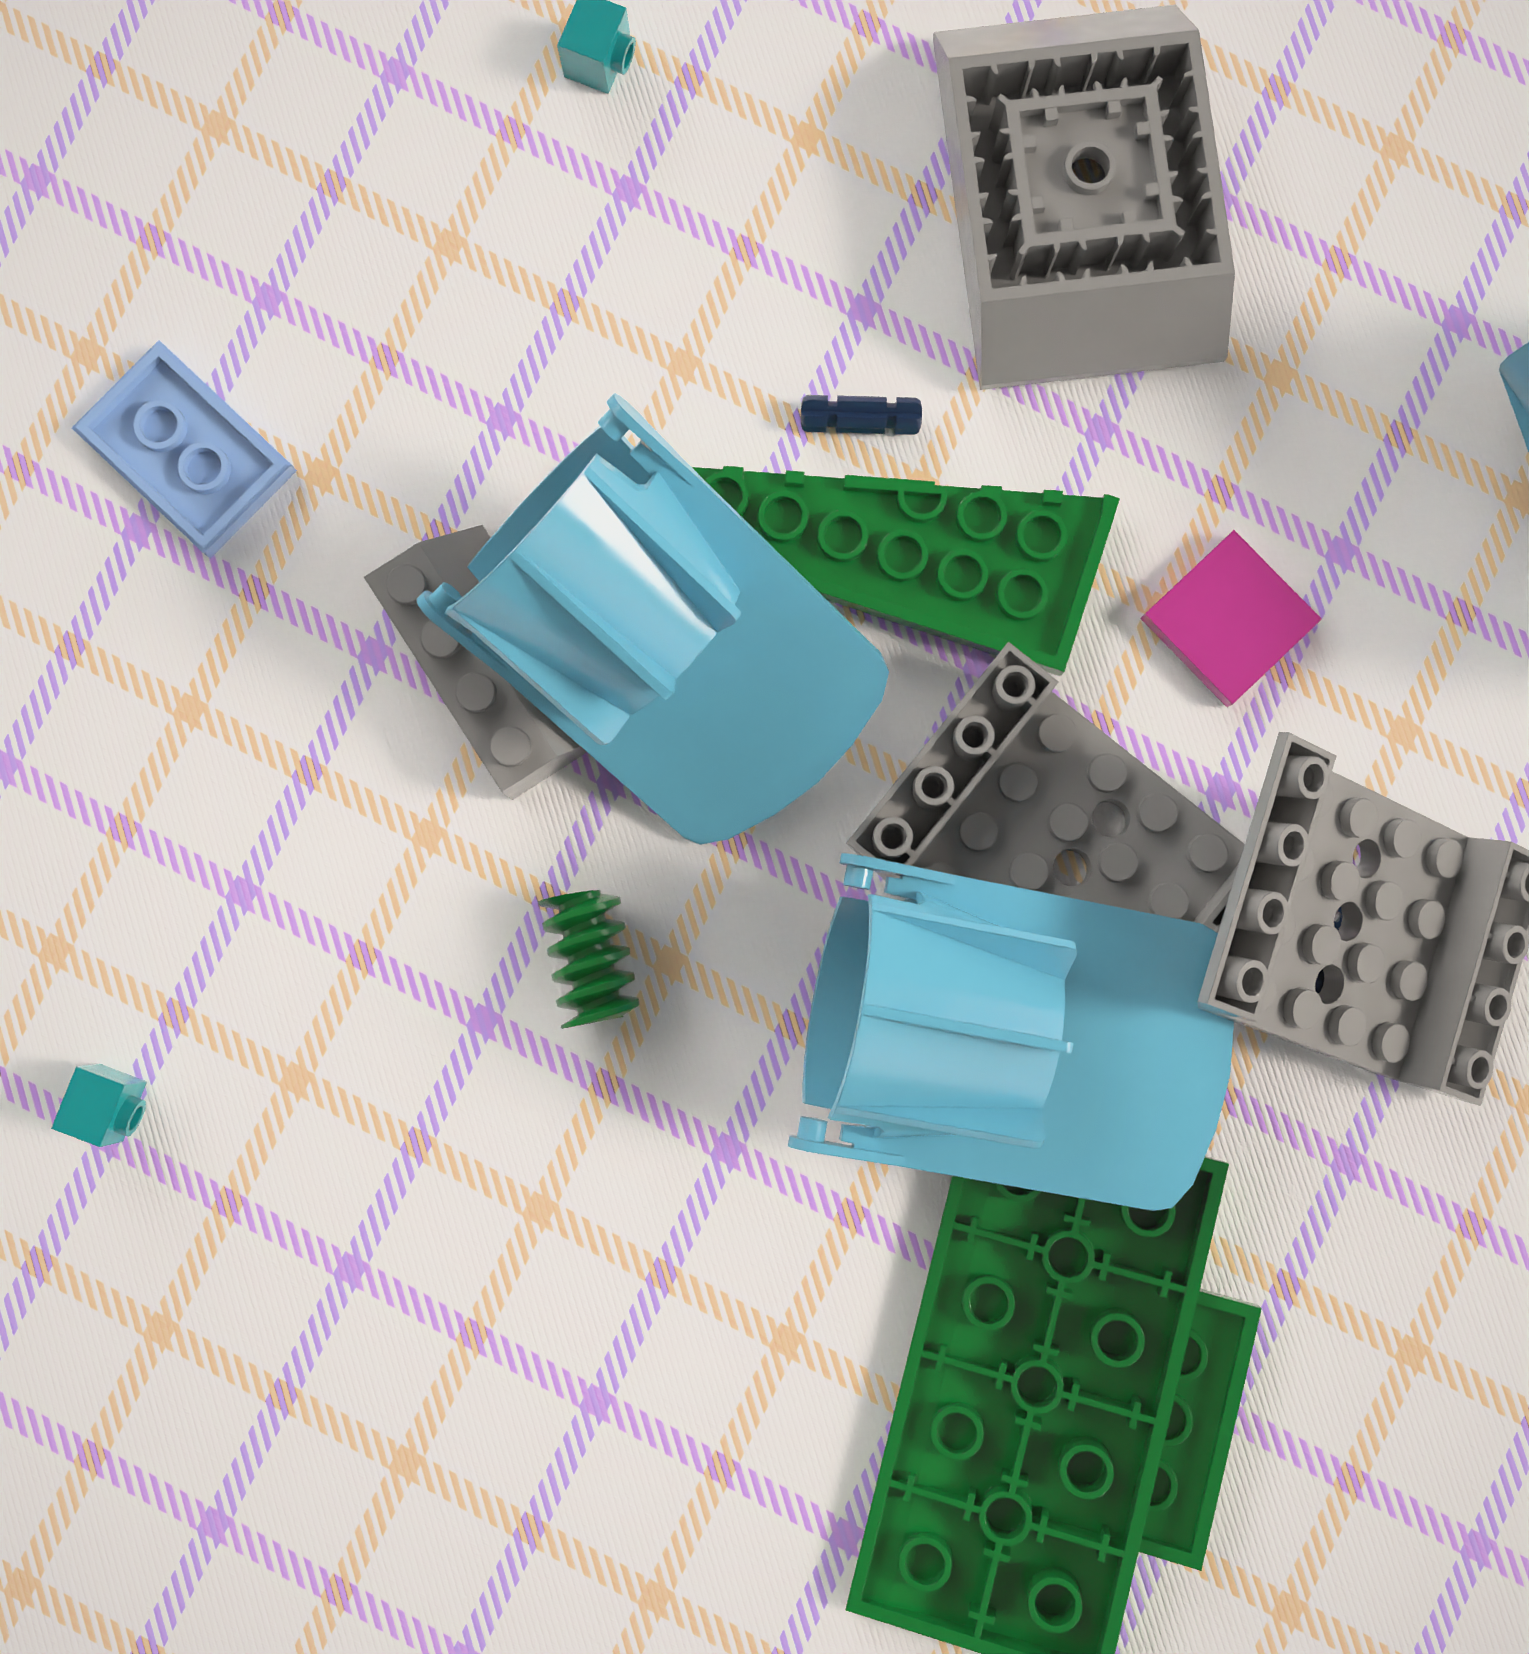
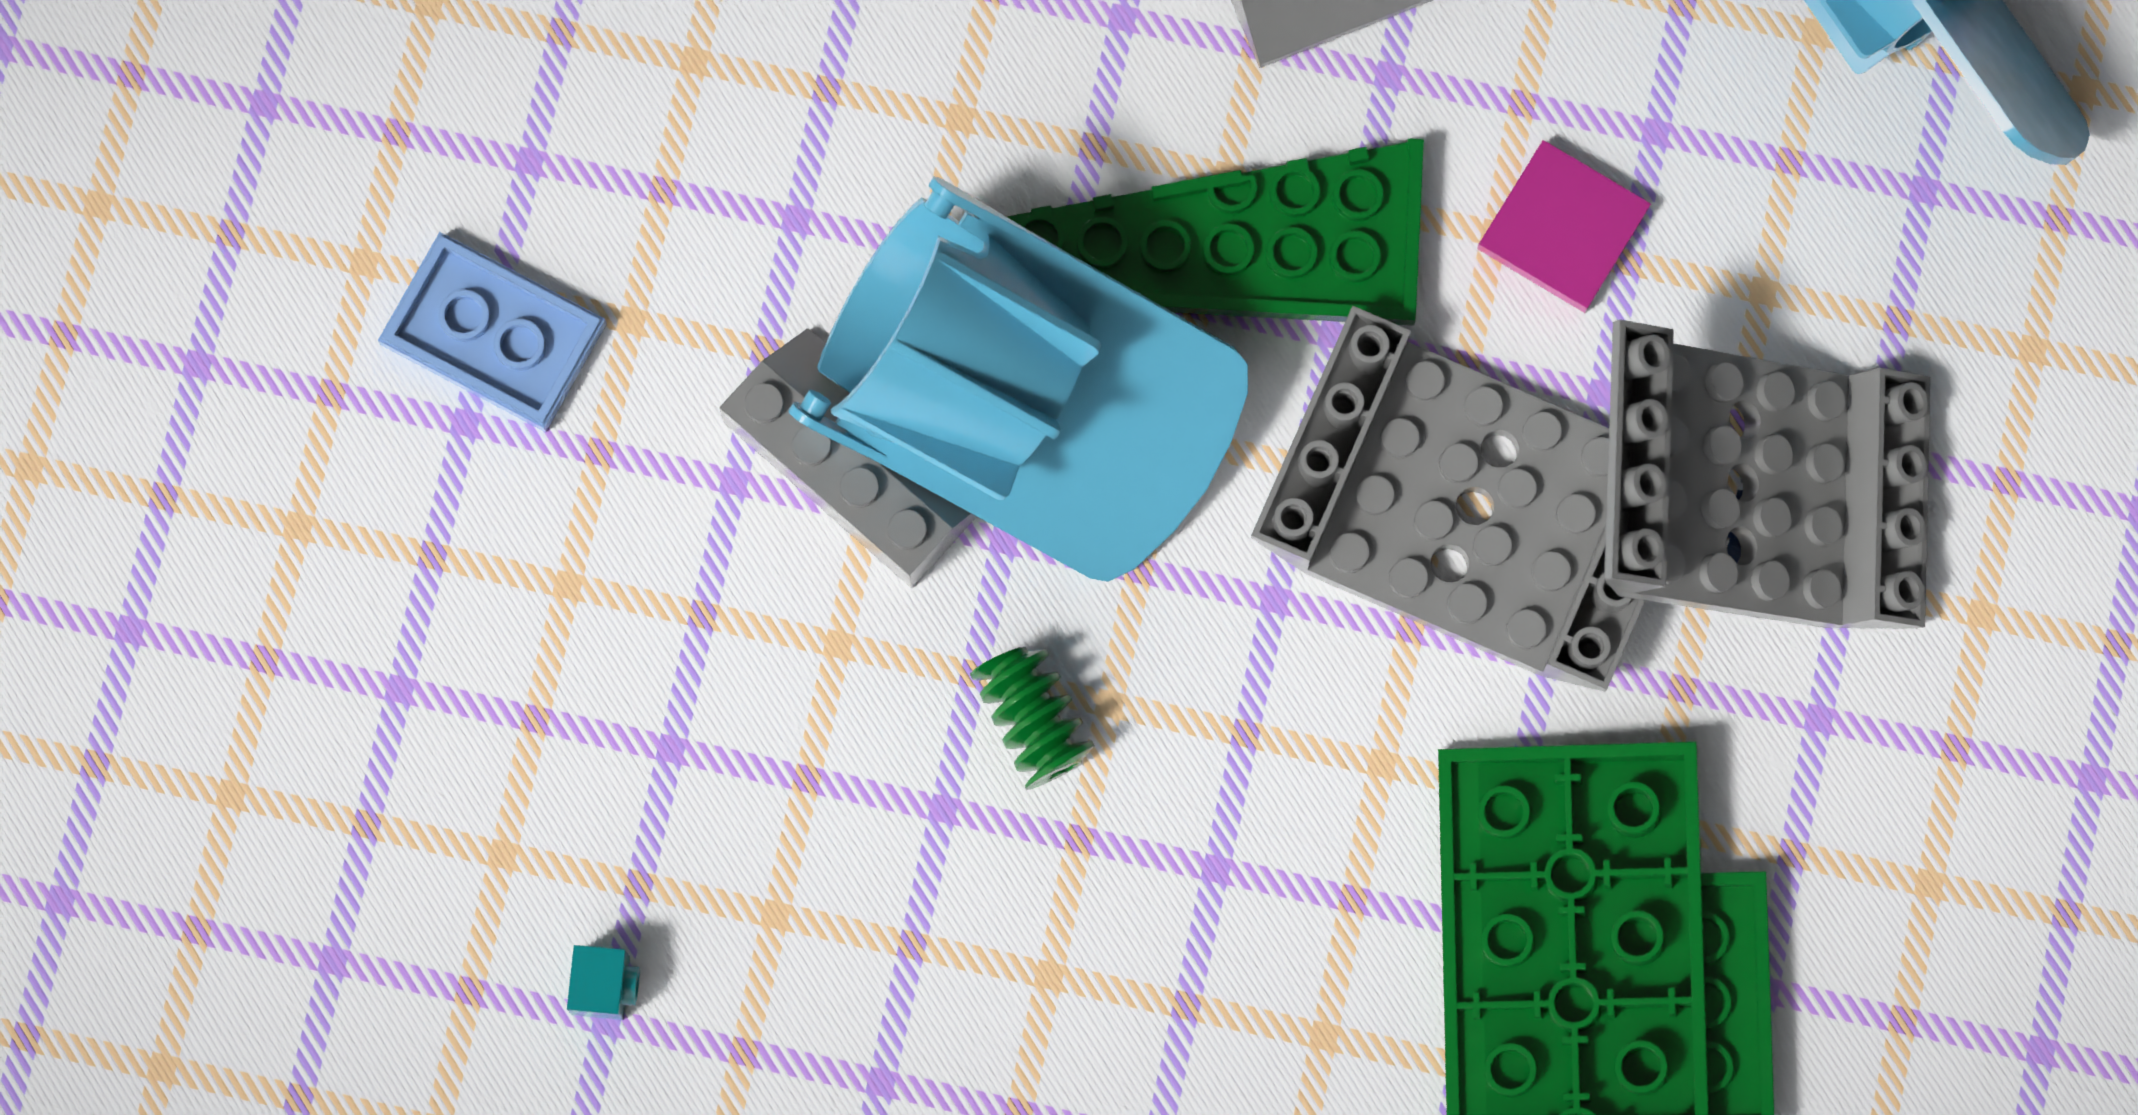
camera: 15 degrees left, 5 degrees down
medium azure piece [788,853,1234,1211] -> none
dark blue axle [801,395,922,435] -> none

